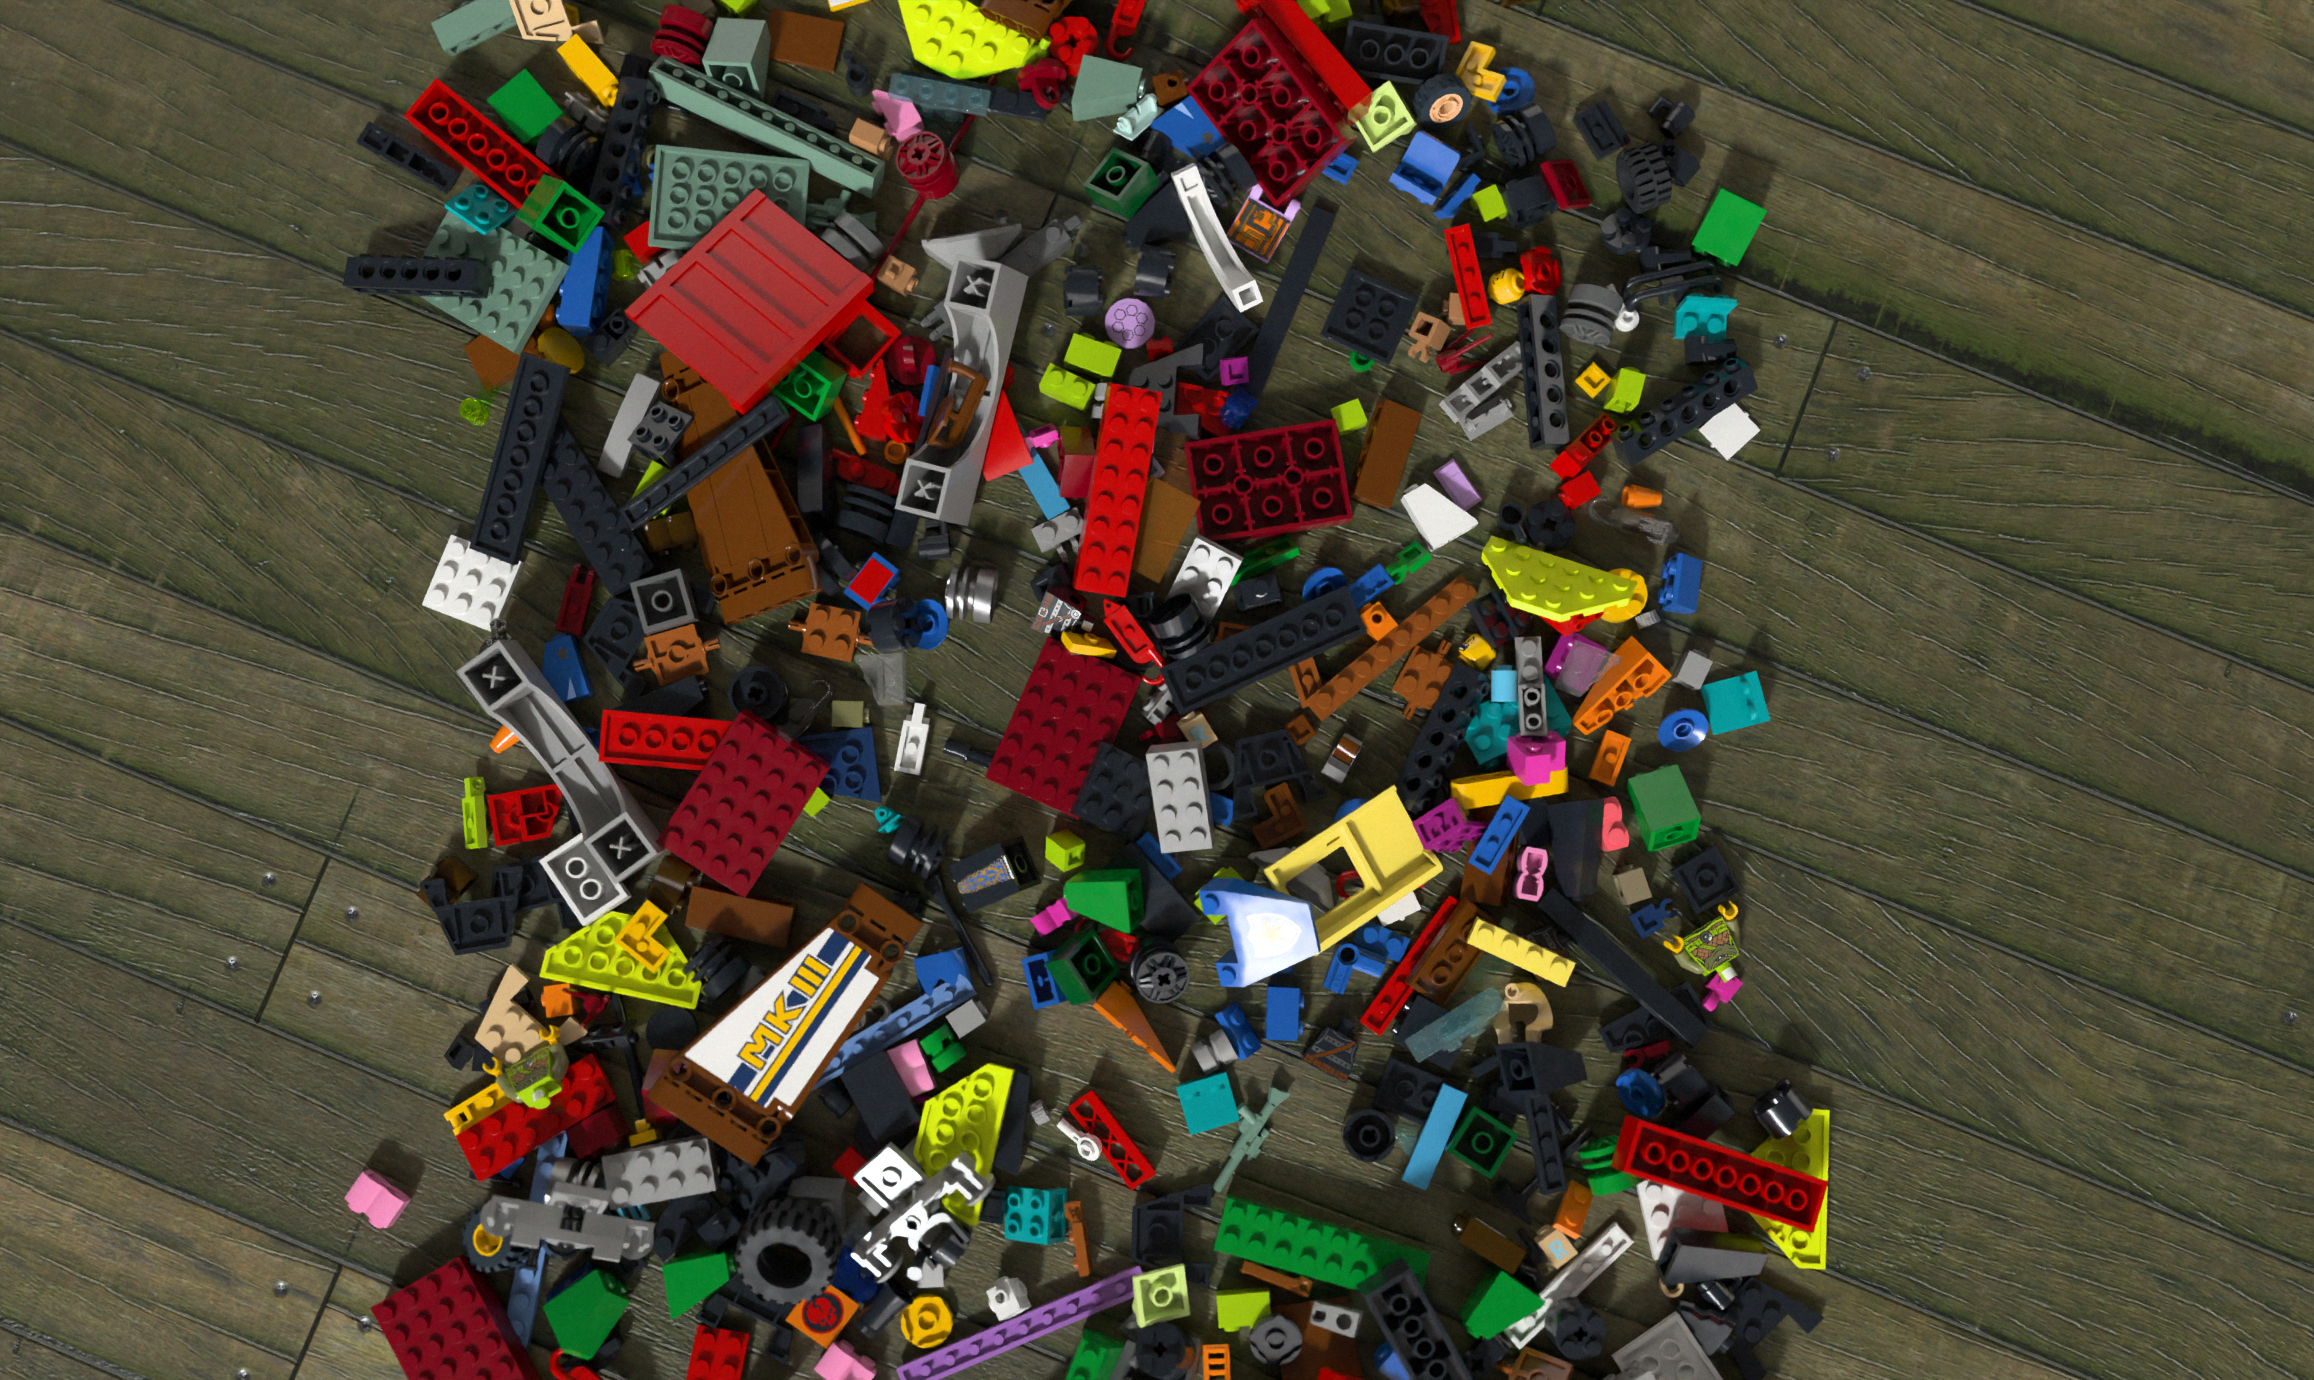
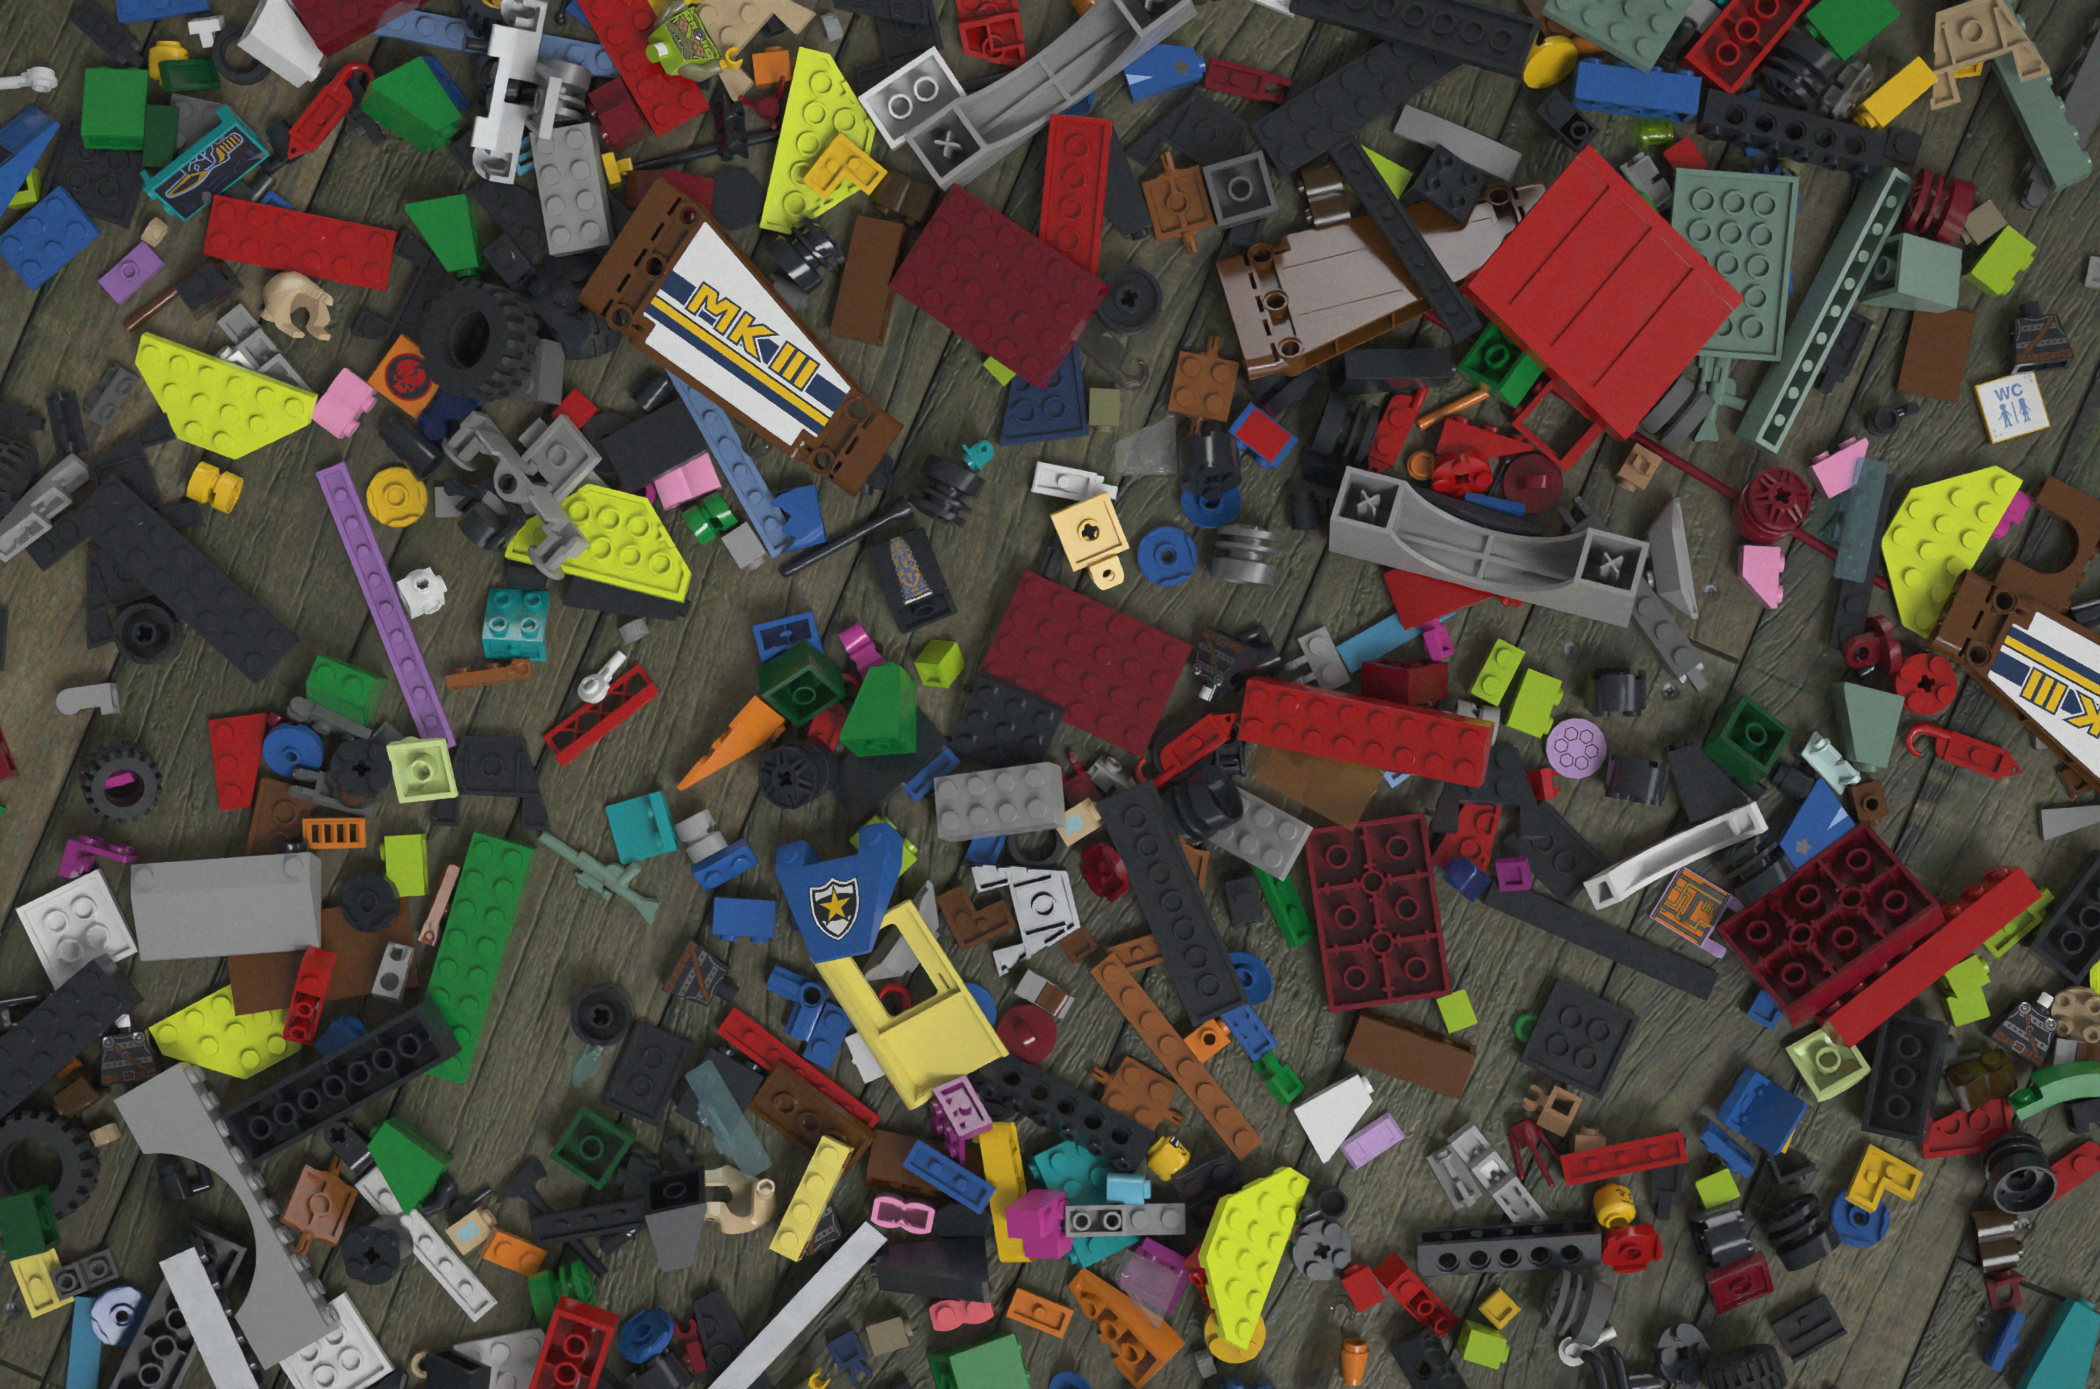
camera: 95 degrees right, 5 degrees up
green slope [515,174,605,254] -> none
medium nougat brick [849,118,894,161] -> none
reddish brown piece [926,358,988,451] -> none
lime plant [1022,35,1052,68] -> none
yellow plate [1060,631,1117,659] -> none
dark azure tile [1401,1083,1468,1191] -> none
black wheel [1413,73,1472,131] -> none
dark brown brick [1451,1210,1527,1274] -> none
none -> light grey axle [820,12,843,42]
none -> dark red tile [997,1004,1057,1064]
none -> yellow plate [1049,491,1129,590]
none -> dark red tile [1081,841,1129,902]
none -> blue plate [1137,526,1198,587]
none -> bright pink slope [1737,545,1785,609]

